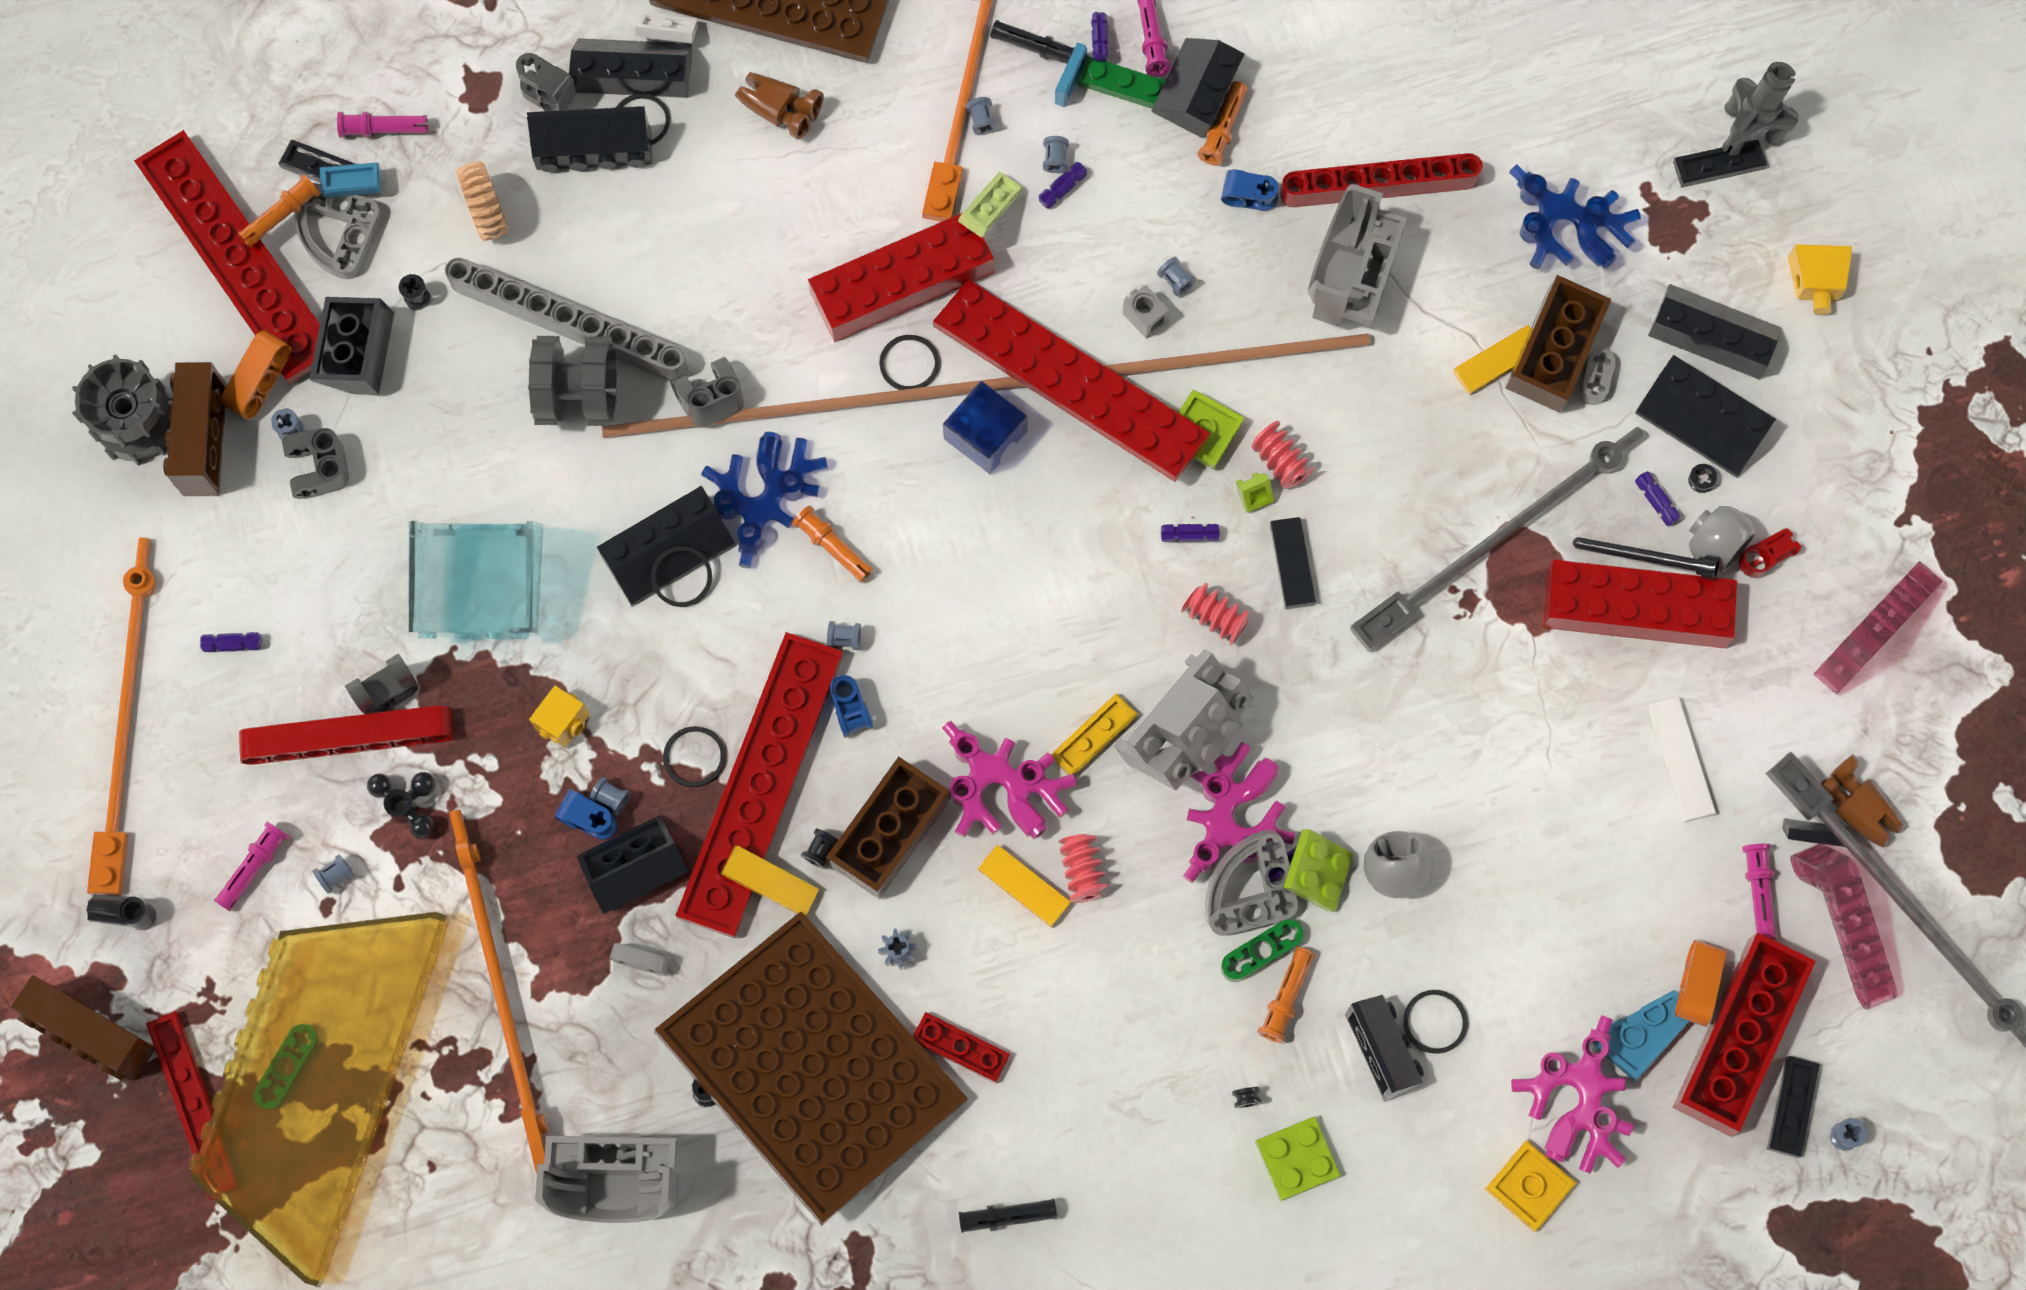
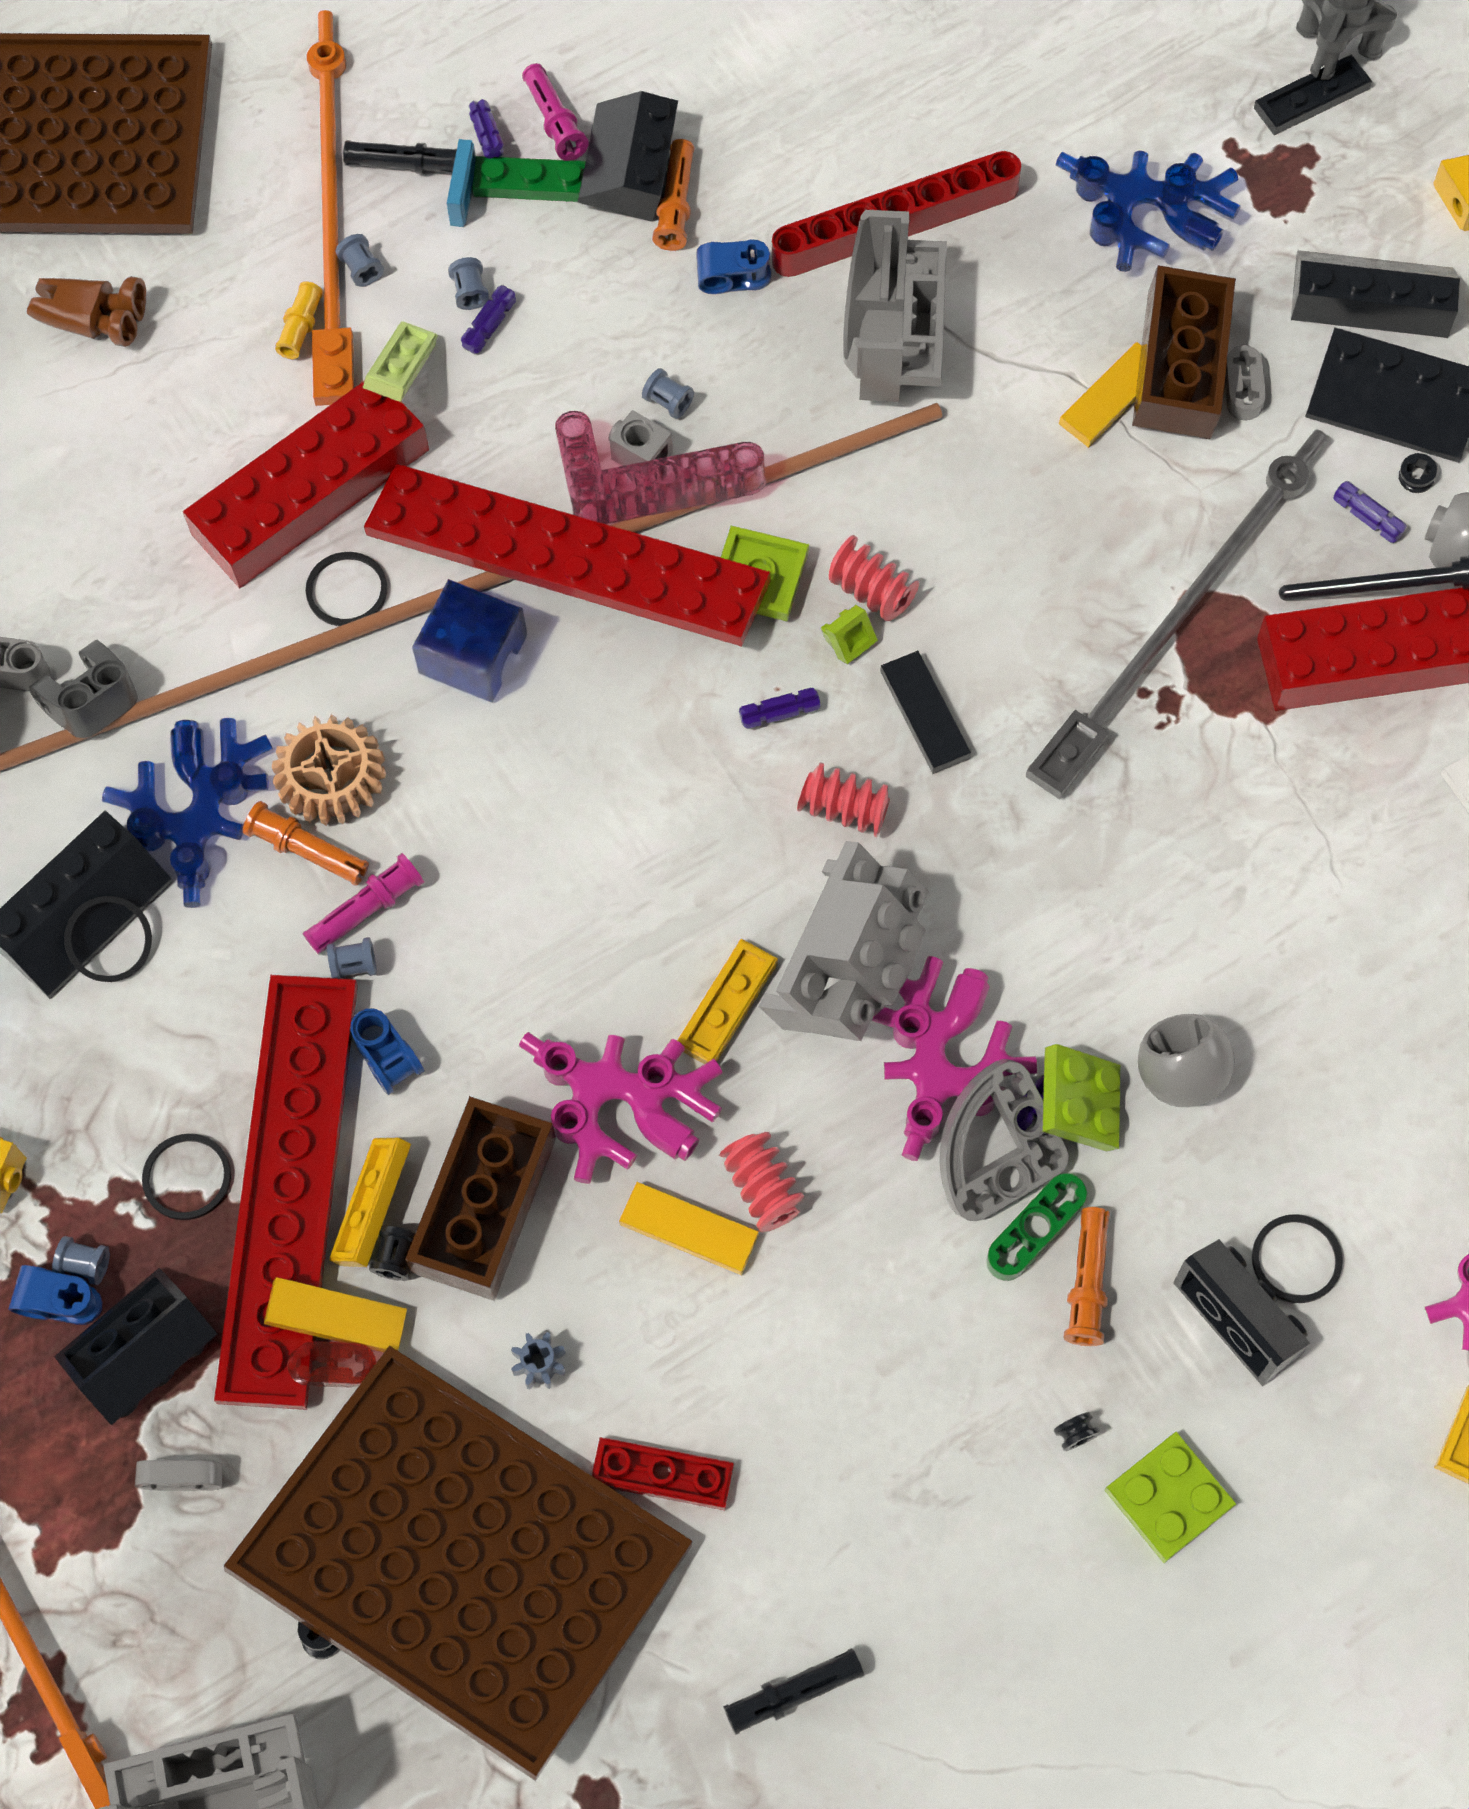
camera: 15 degrees left, 5 degrees down
none -> light nougat gear [272,714,386,826]
none -> yellow pin [275,281,323,359]
none -> clear red beam [287,1341,377,1388]
none -> dark pink pin [302,853,424,955]
none -> yellow tile [329,1138,411,1268]
none -> clear pink beam [555,411,766,524]

